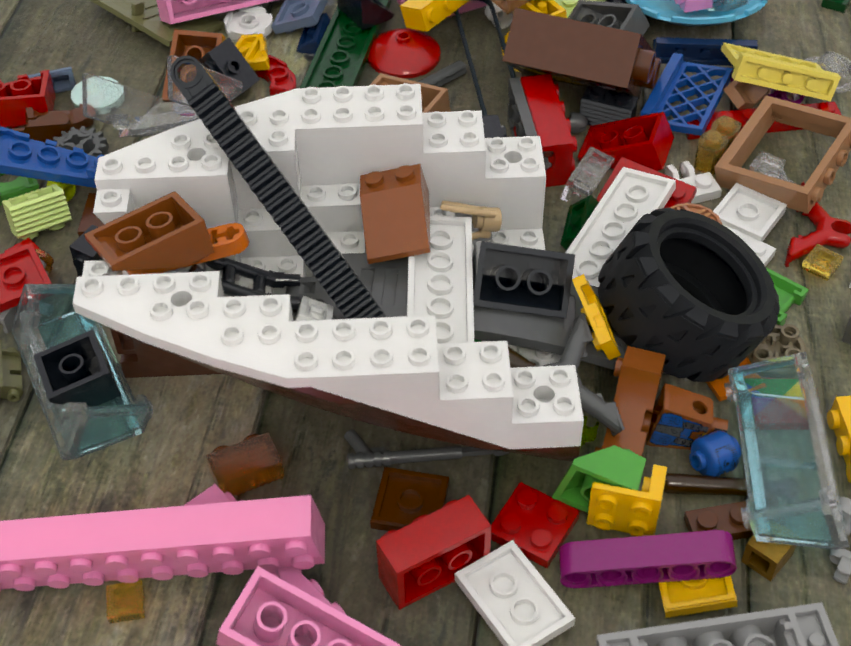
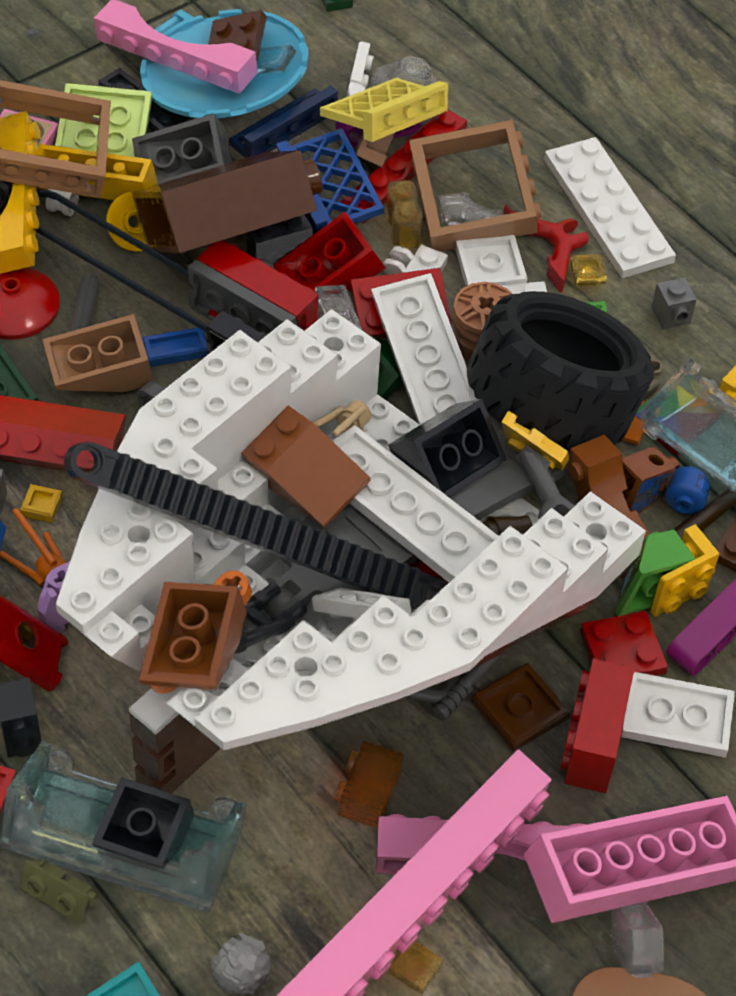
camera: 50 degrees left, 5 degrees up
none -> light grey piece [210,933,272,995]
none -> white hinge [347,41,373,97]

